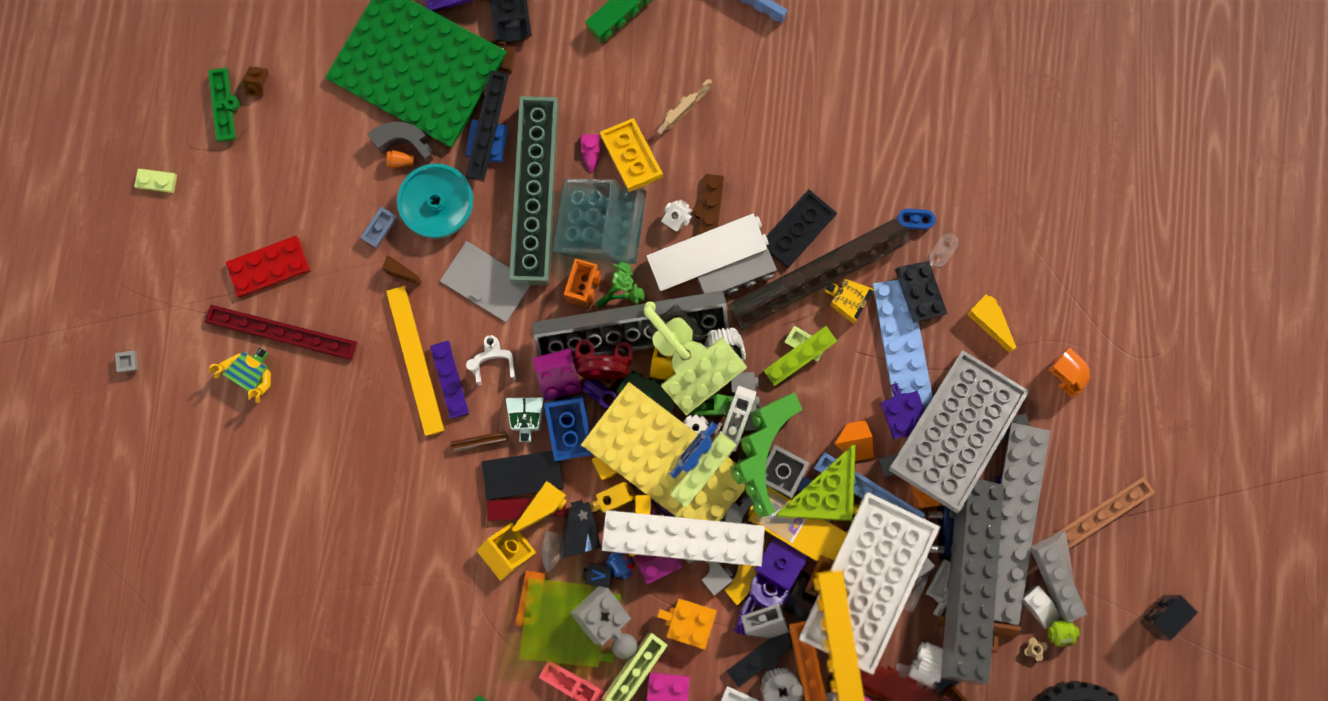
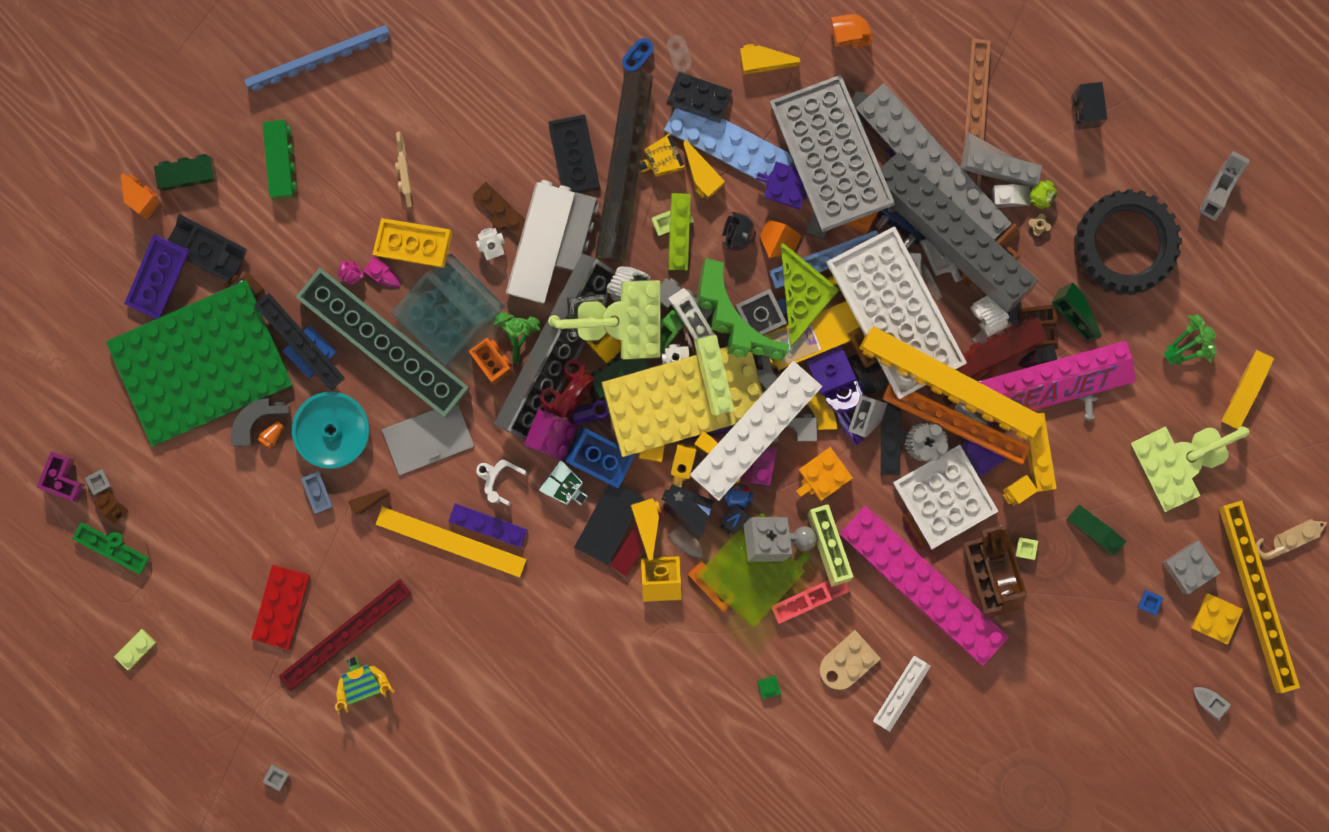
camera: 55 degrees left, 5 degrees up
reddish brown axle [451,431,508,452] -> none
blue plate [669,422,718,479] -> none
none -> magenta brick [37,451,85,502]
none -> light grey plate [85,469,112,495]
none -> dark pink piece [337,260,364,285]
none -> yellow slope [683,140,725,200]
none -> black cylinder [722,211,756,251]

